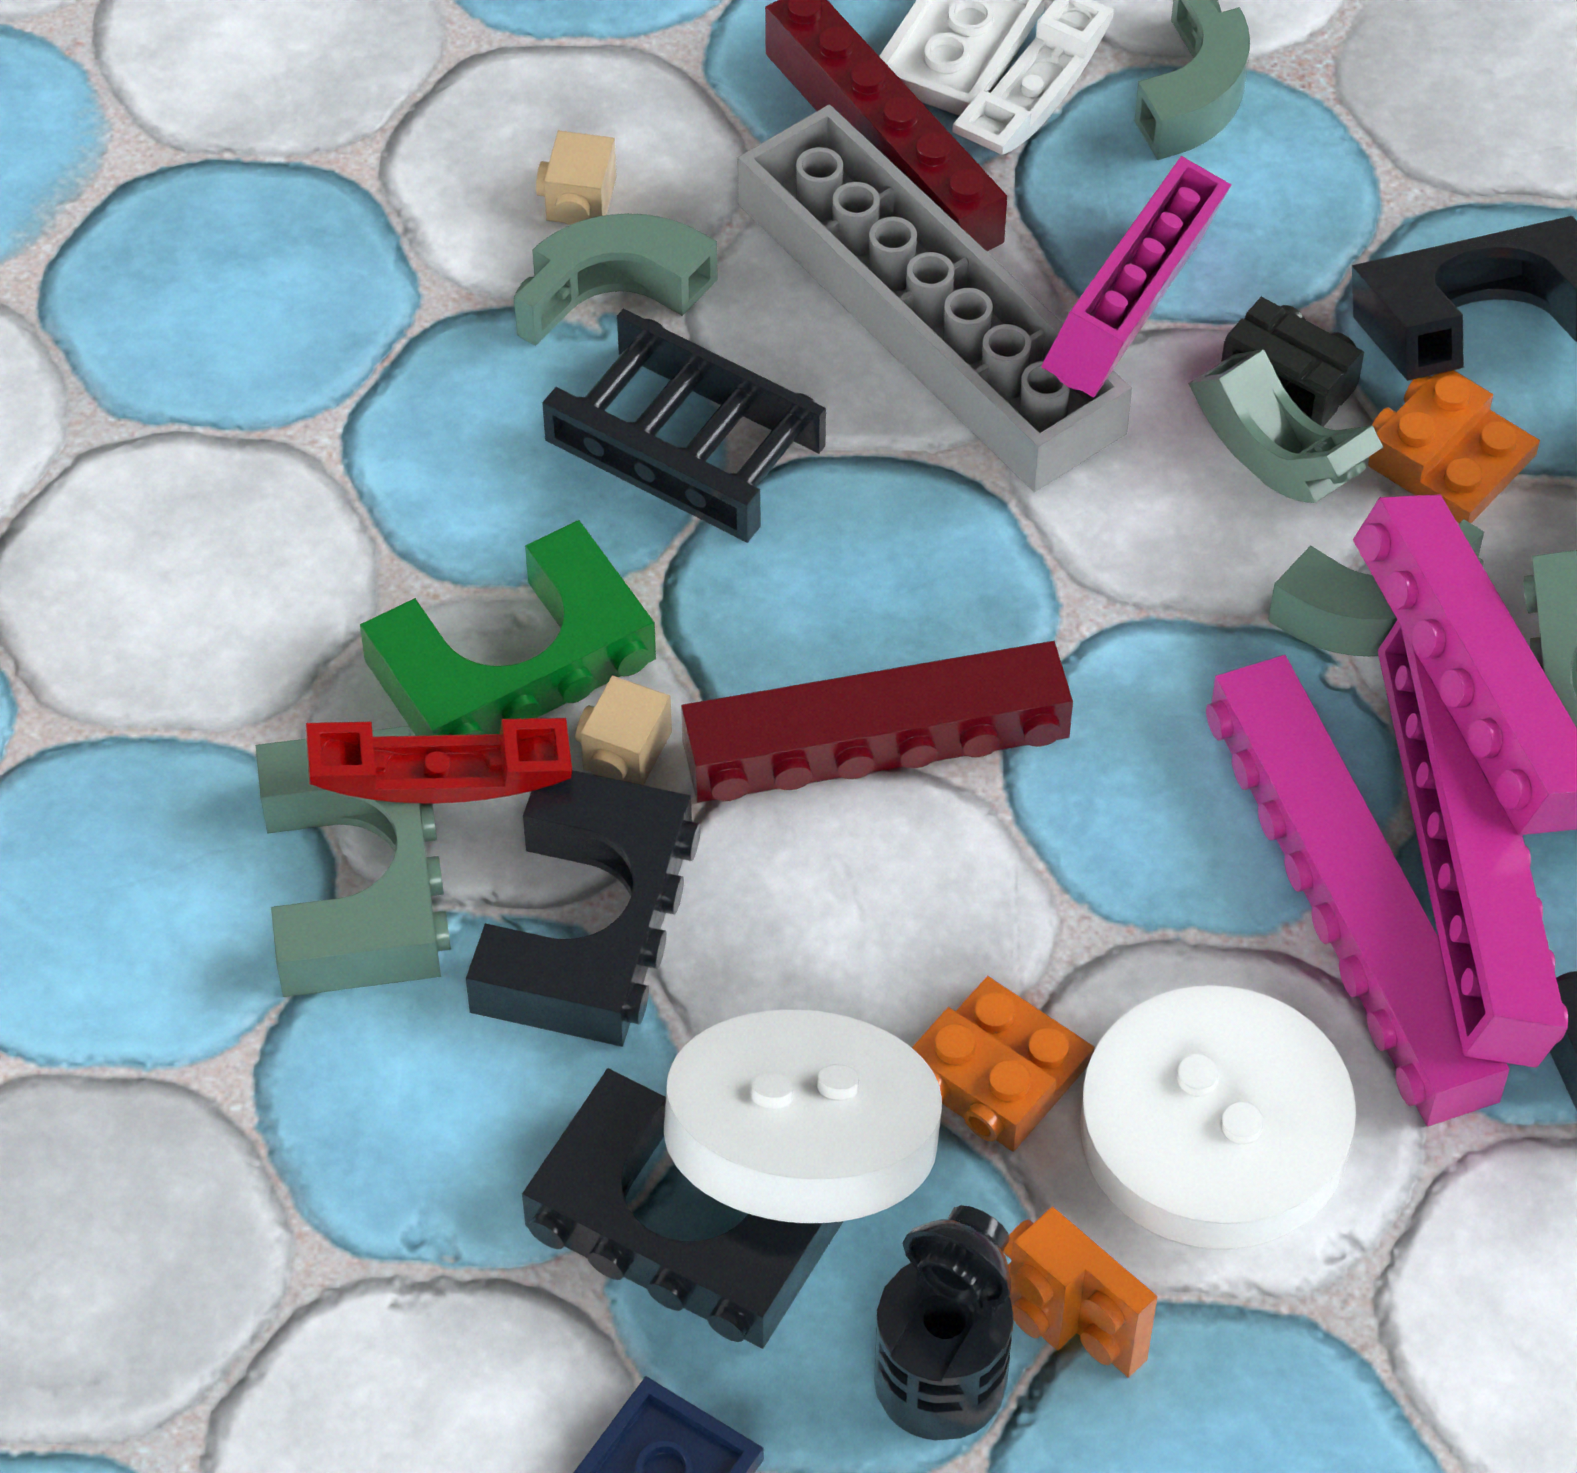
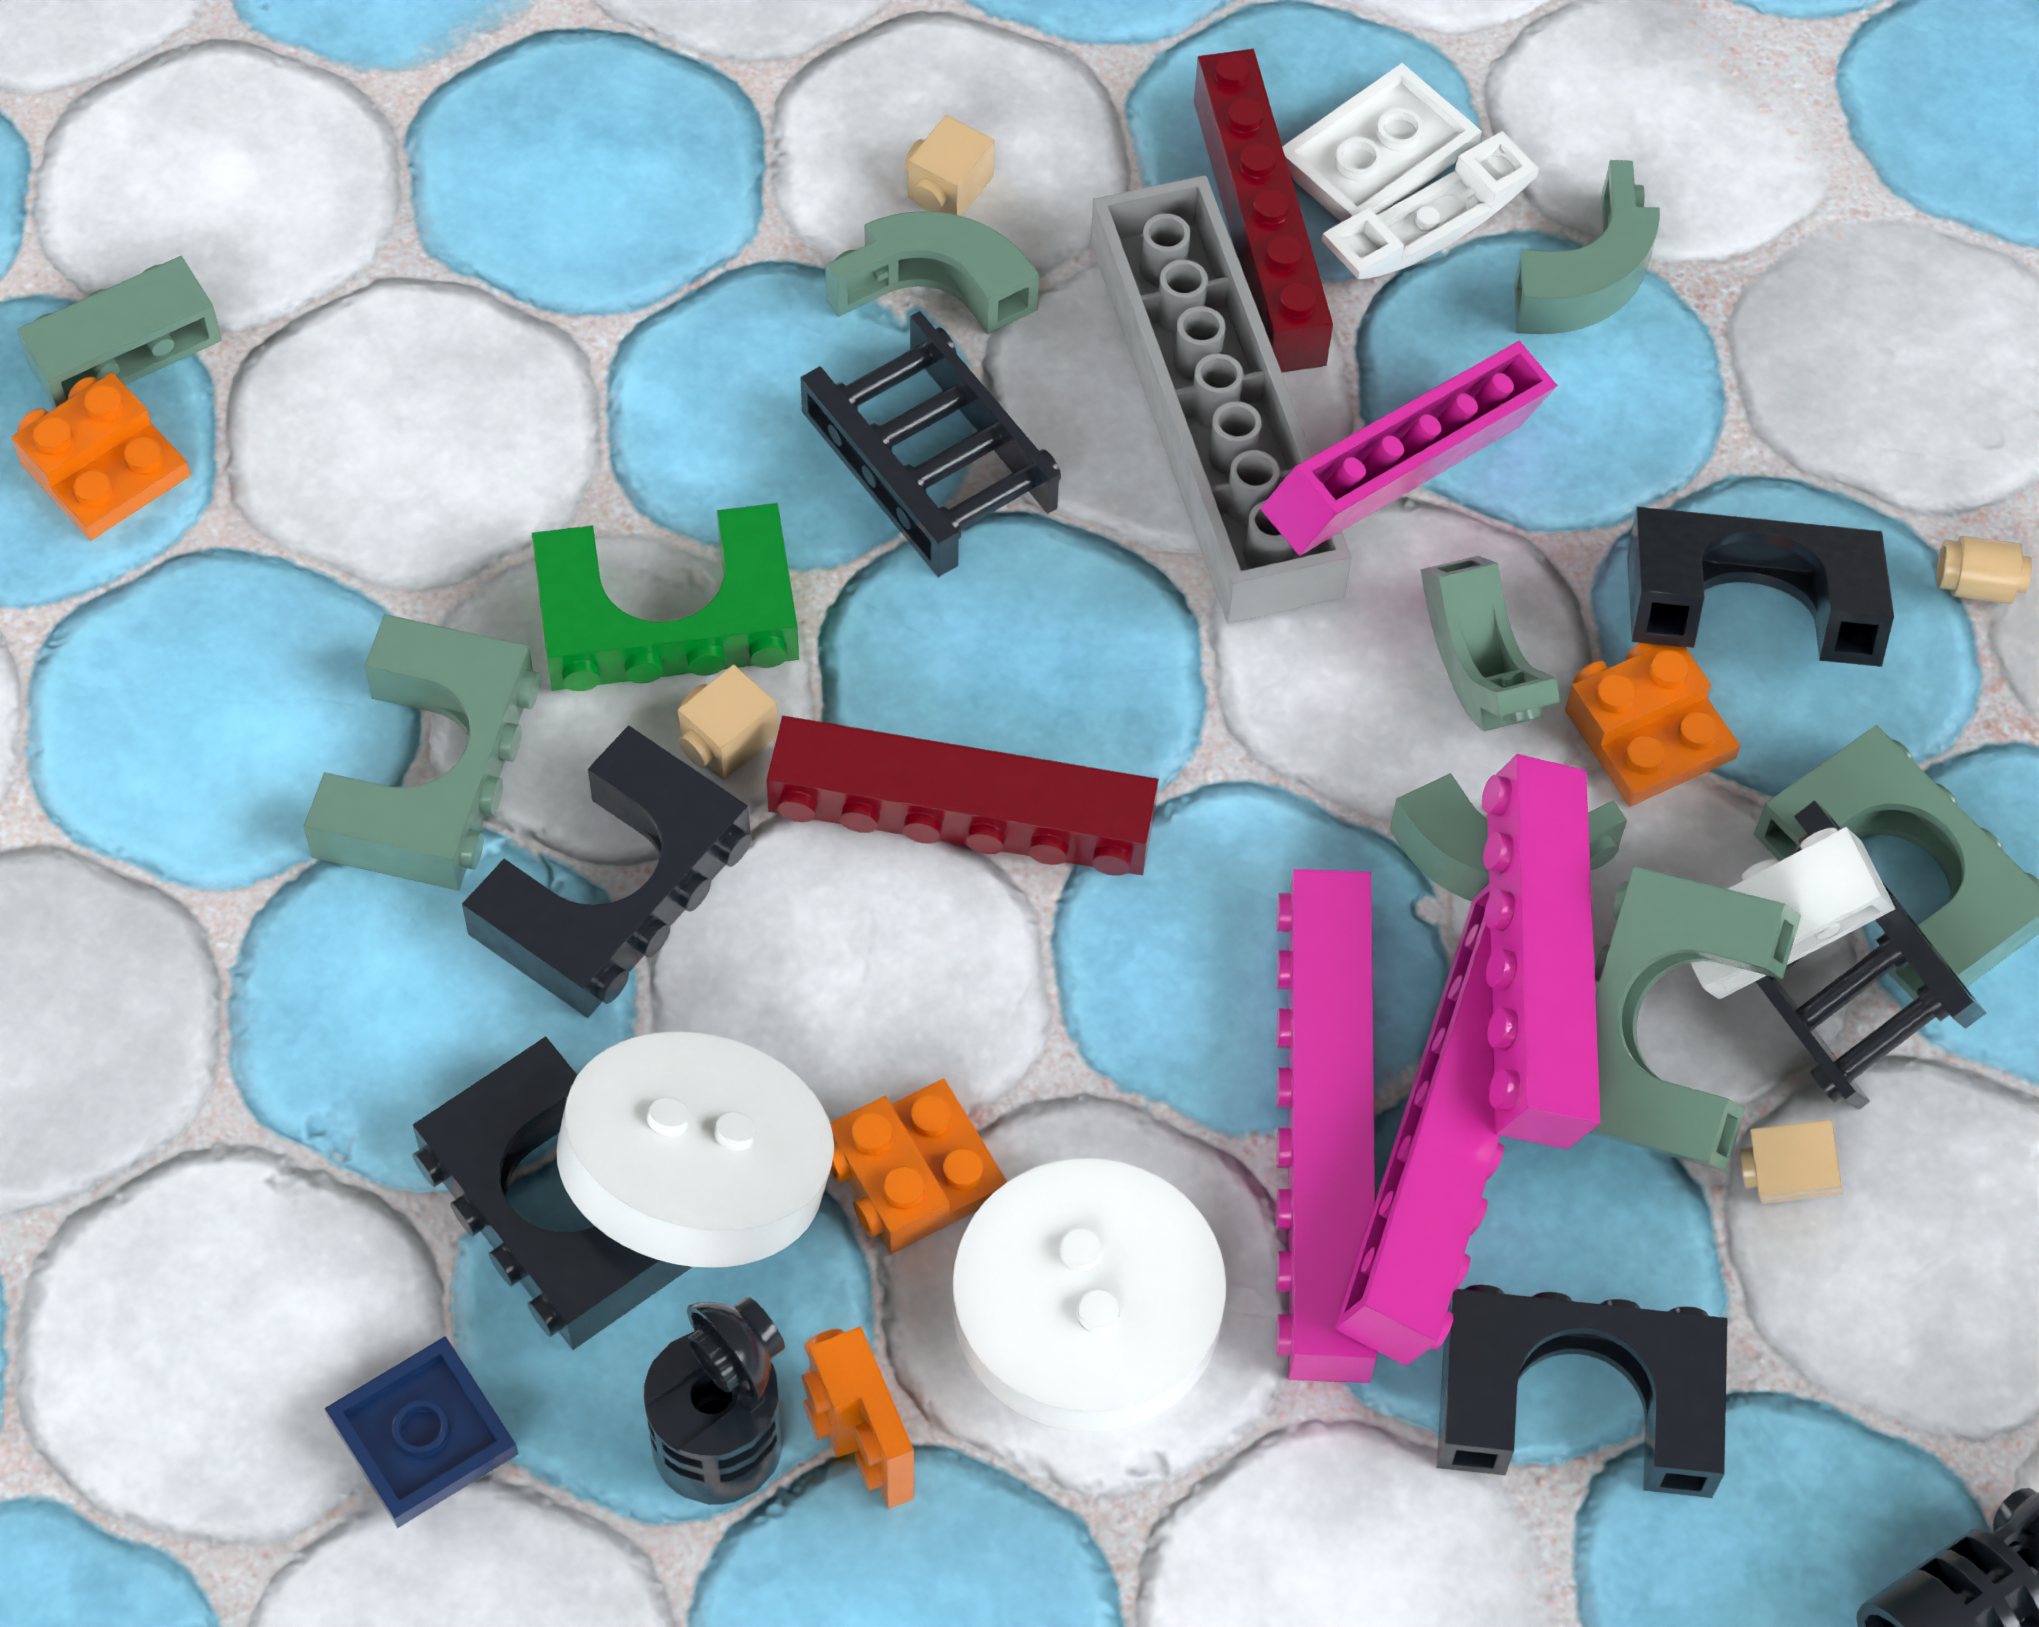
camera: 20 degrees right, 5 degrees up
red slope [305,718,572,804] -> none
pearl dark grey brick [1221,296,1364,427] -> none

